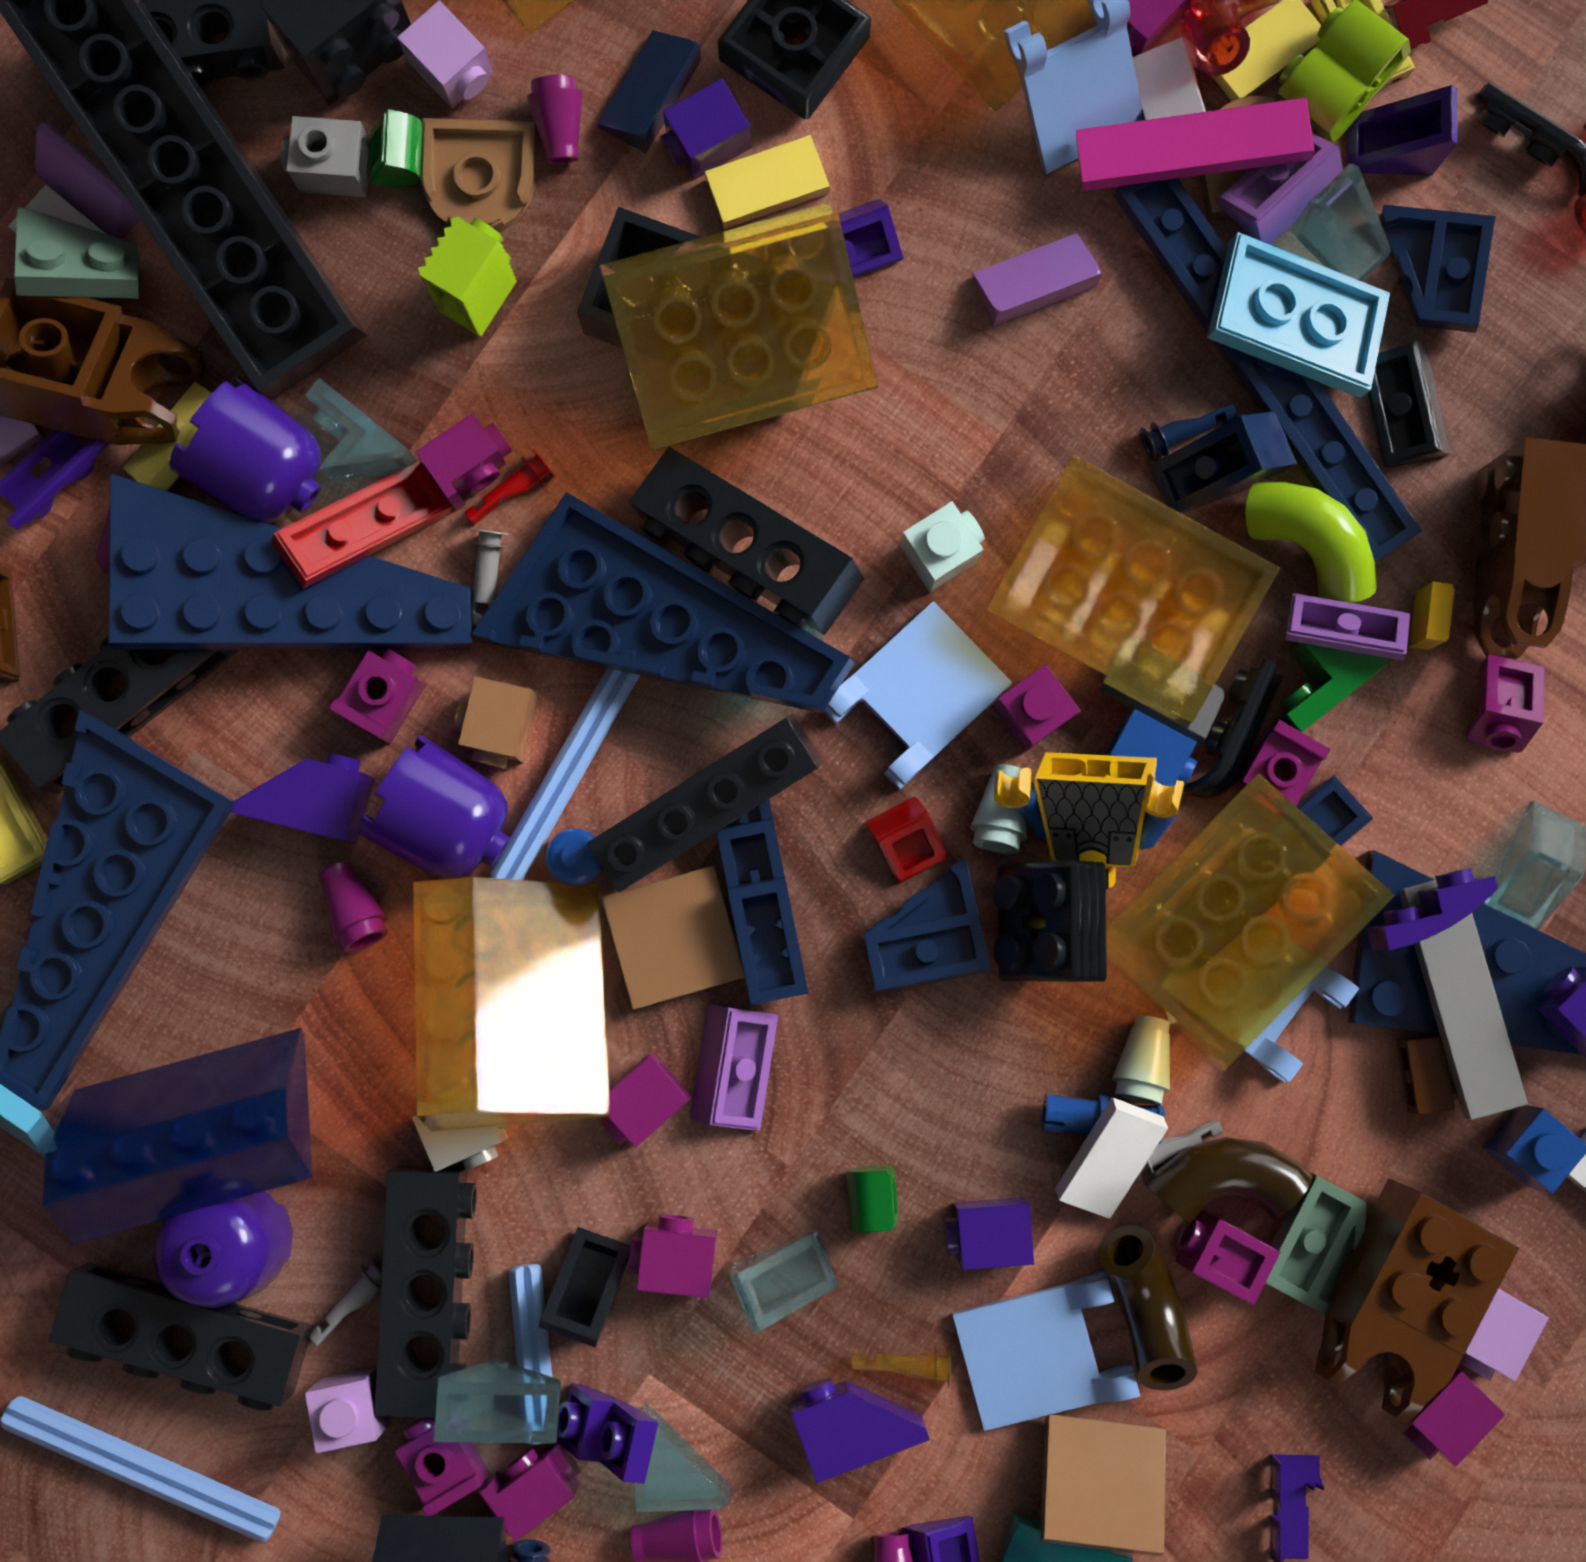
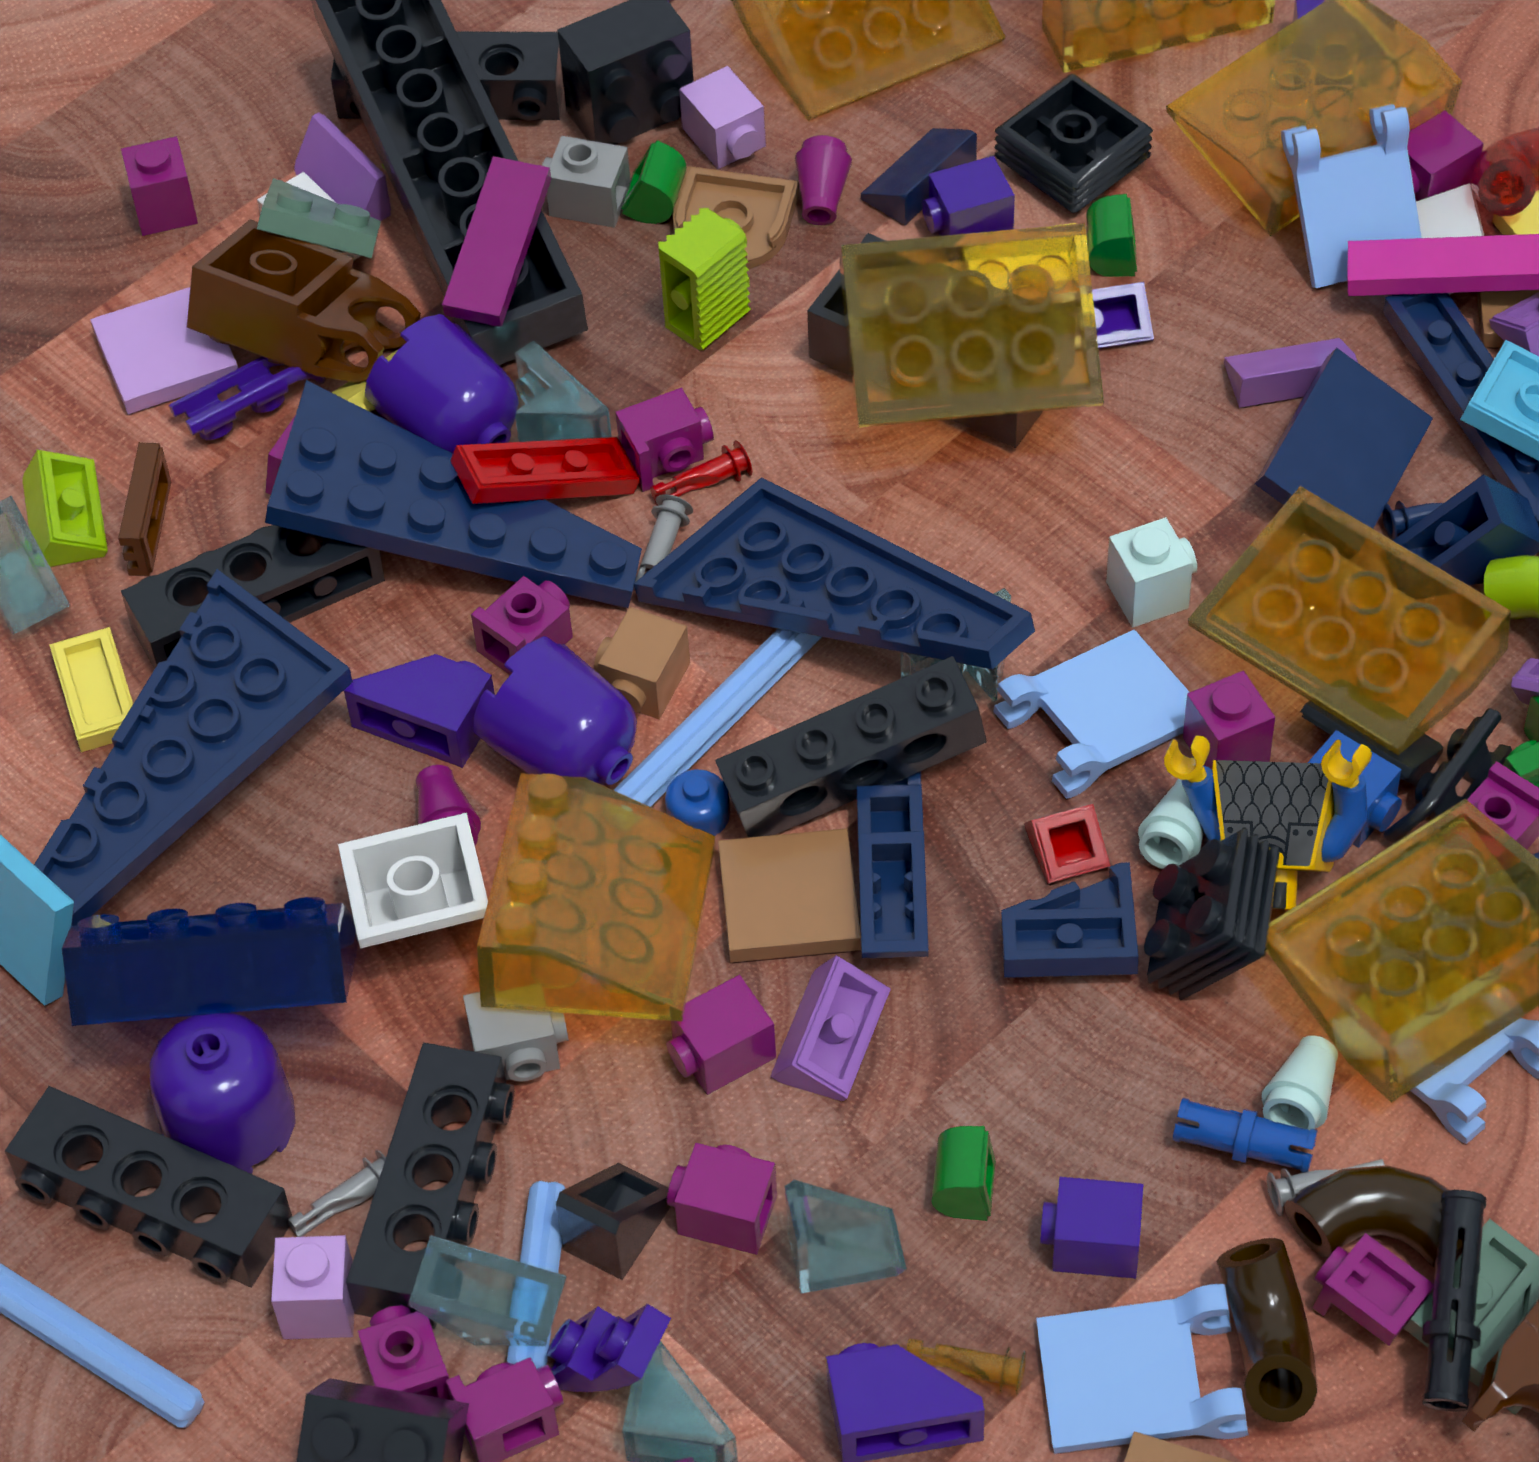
camera: 15 degrees right, 30 degrees down
black brick [629,446,865,635] -> none
white tile [1055,1097,1168,1219] -> none
none -> white slope [338,813,492,949]
none -> magenta tile [442,156,552,327]
none -> green brick [1086,194,1137,277]
none -> dark blue tile [1254,348,1433,555]
none -> black pin [1422,1190,1487,1412]

